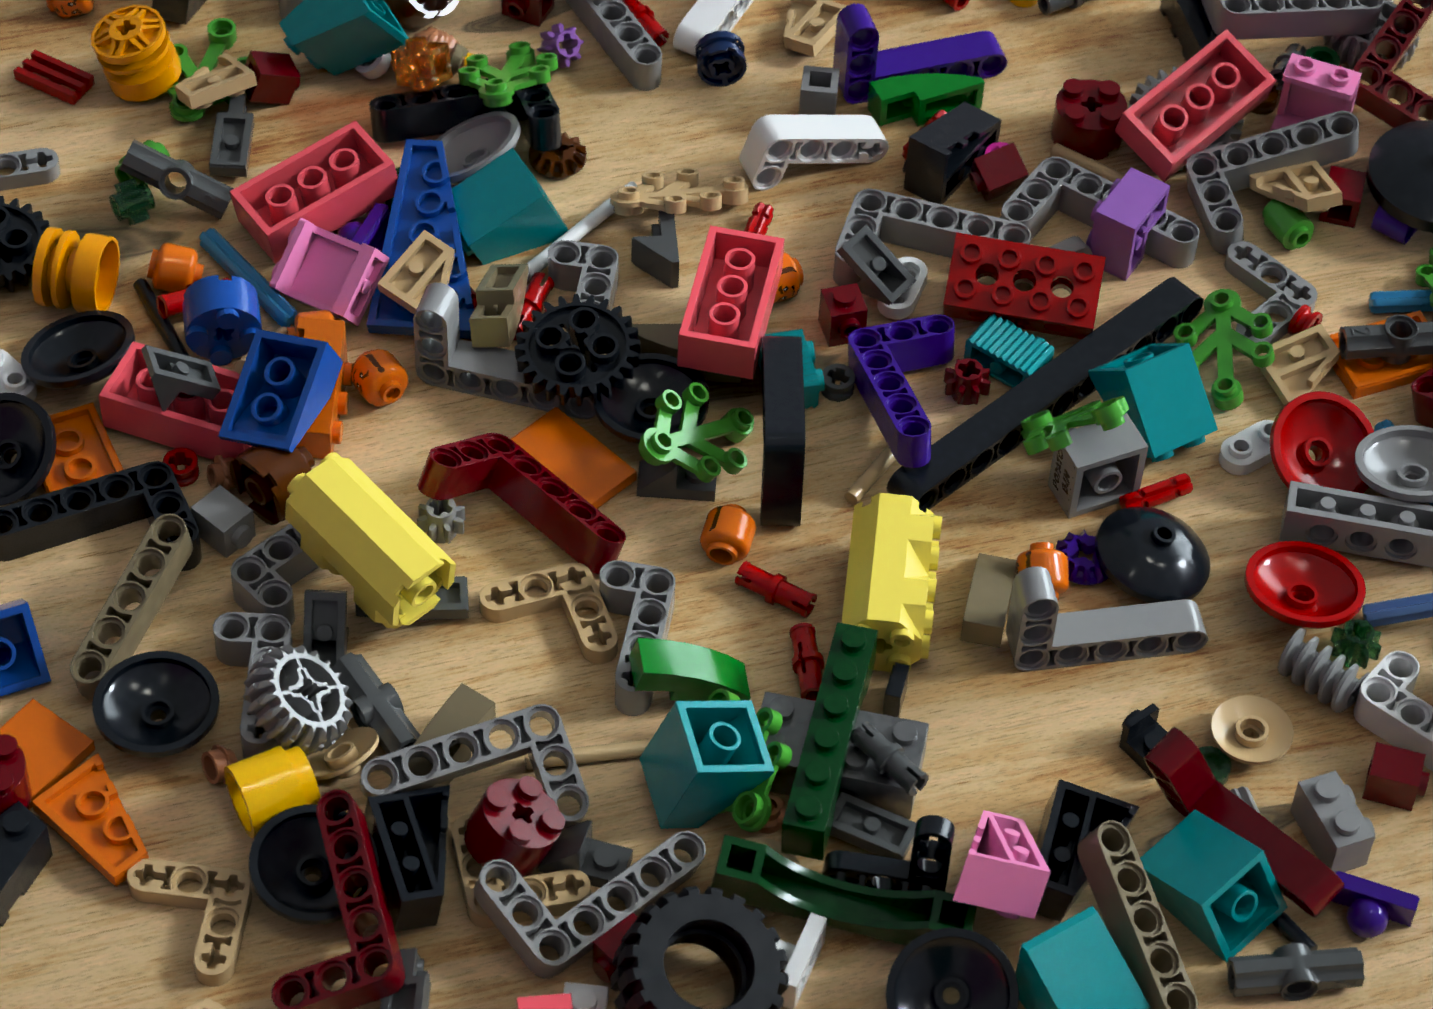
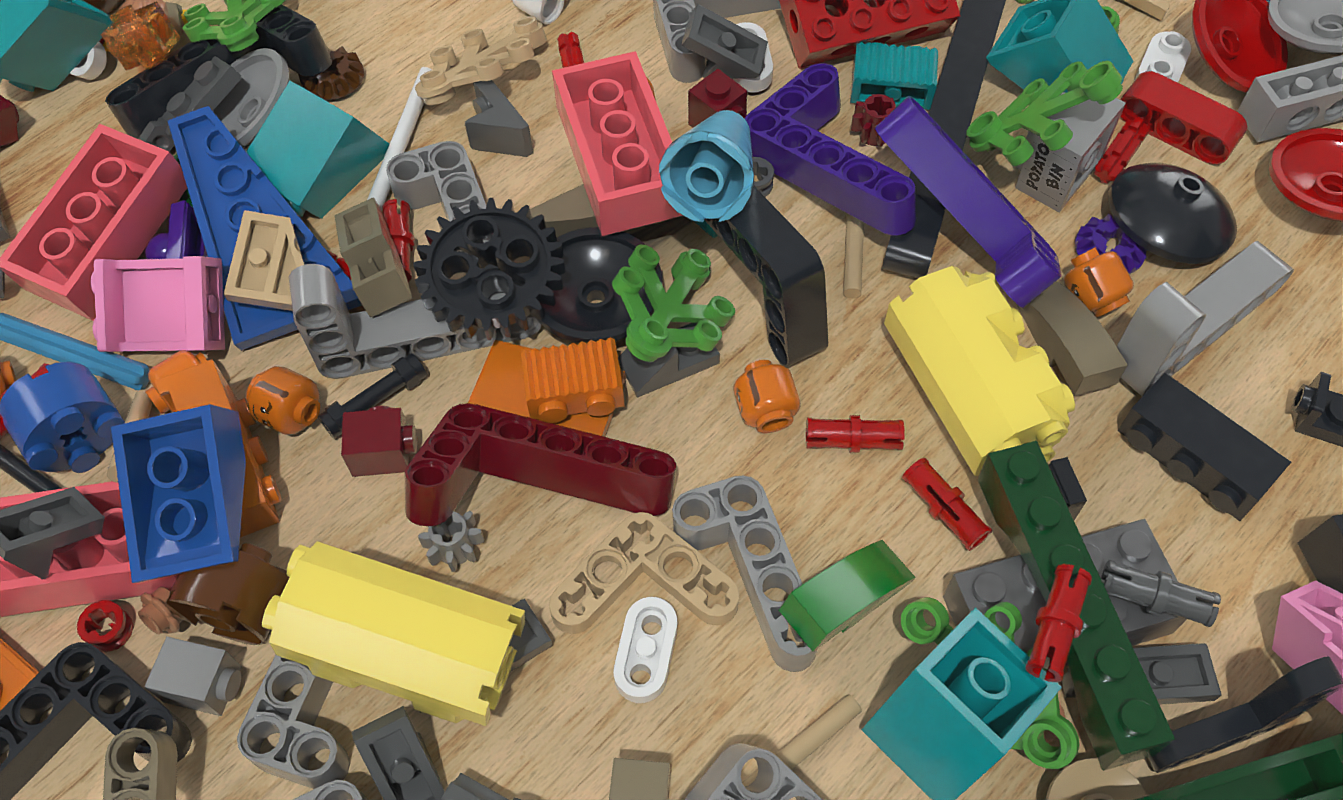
camera: 25 degrees left, 10 degrees up
none -> dark grey hinge [139,56,242,152]
none -> black bar [318,353,427,439]
none -> dark red brick [341,406,418,477]
none -> orange brick [521,337,625,423]
none -> white plate [613,597,677,703]
none -> medium azure cone [659,110,754,222]
none -> dark purple beam [875,96,1062,308]
none -> red pin [1025,564,1092,682]
none -> black brick [1118,373,1291,521]
none -> red beam [1120,71,1248,164]

